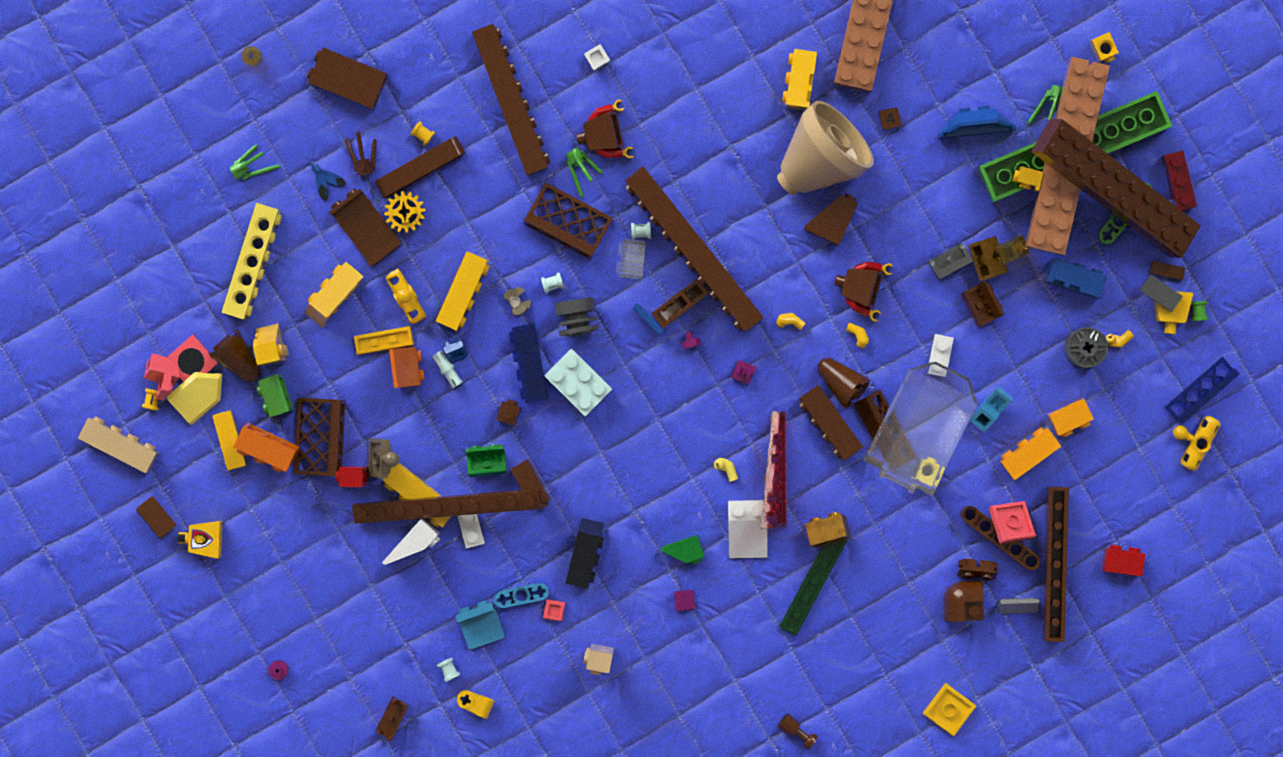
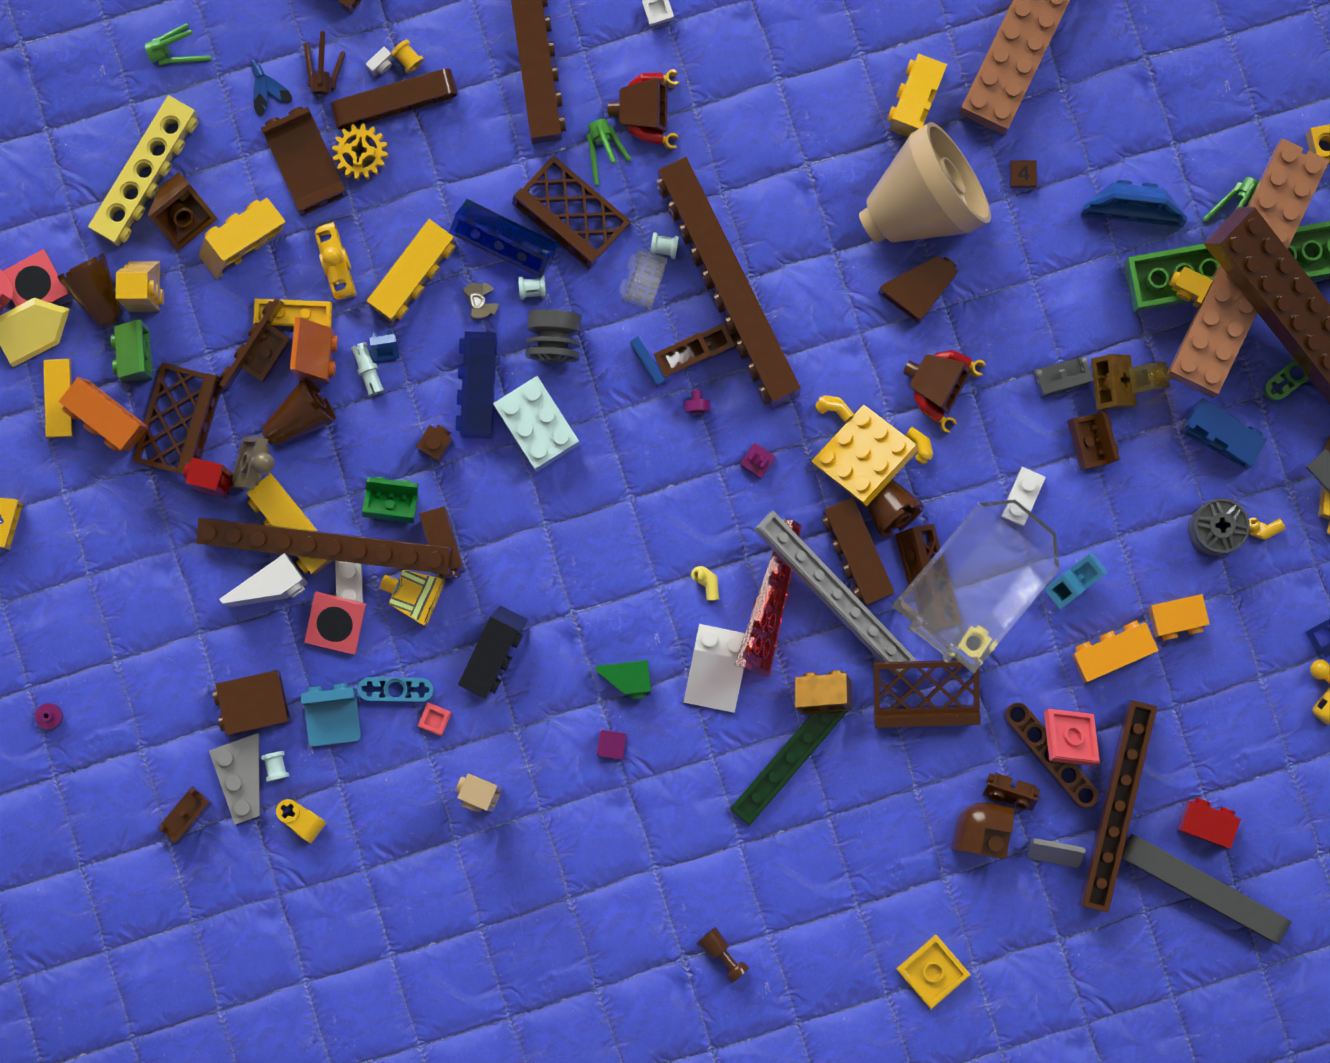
camera: 10 degrees right, 5 degrees down
none -> reddish brown slope [147,172,218,251]
none -> light grey wing [209,733,261,825]
none -> reddish brown brick [213,670,291,736]
none -> reddish brown bracket [219,298,292,389]
none -> reddish brown cone [262,378,336,446]
none -> coral tile [304,591,367,655]
none -> white plate [366,47,393,77]
none -> torso [379,570,446,627]
none -> clear blue brick [449,199,559,278]
none -> light grey tile [754,510,916,676]
none -> yellow plate [811,405,919,507]
none -> reddish brown fence [873,659,981,728]
none -> dark grey beam [1121,834,1292,945]

